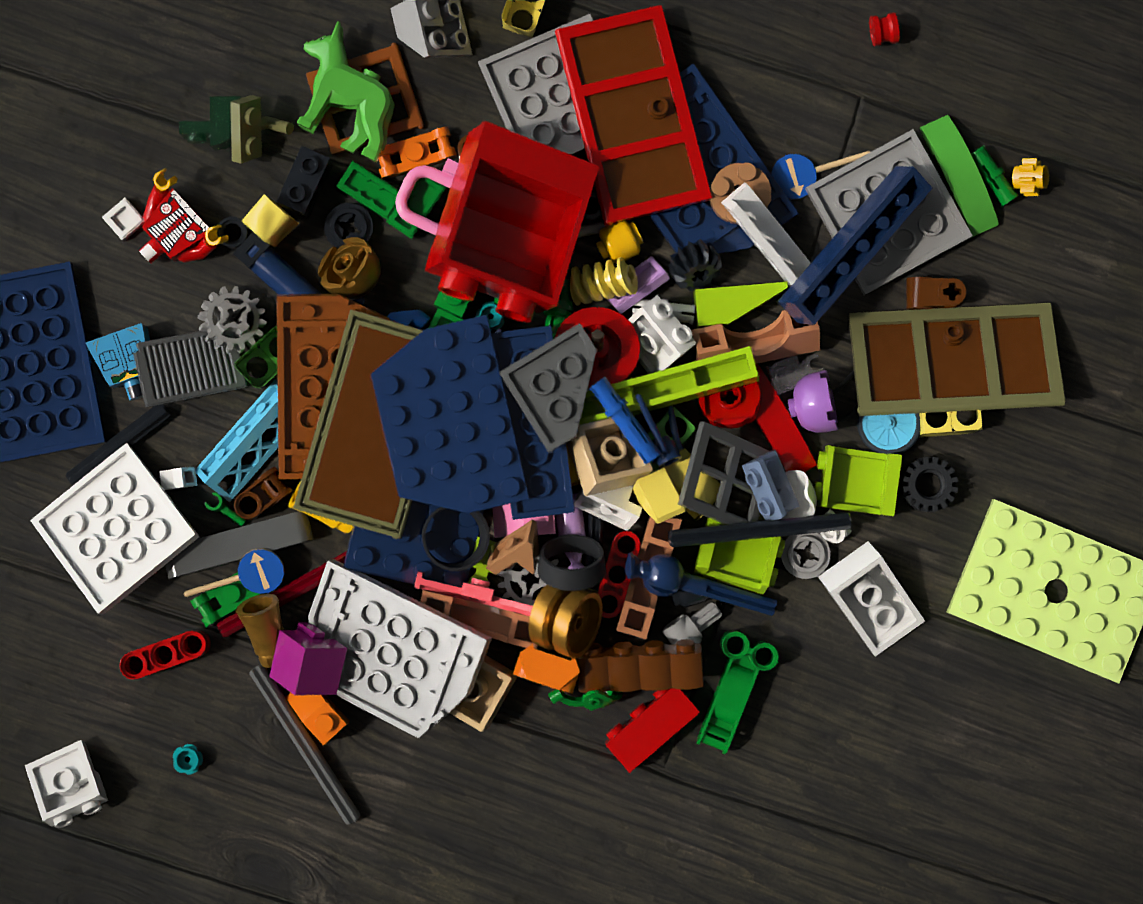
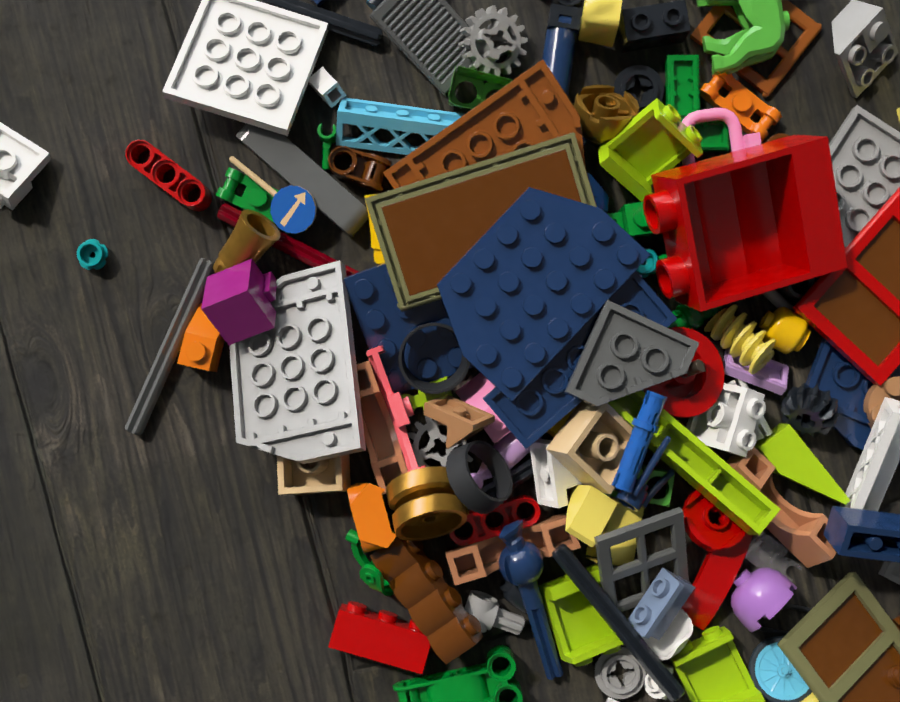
camera: 65 degrees right, 0 degrees up
none -> lime panel [598,98,703,202]

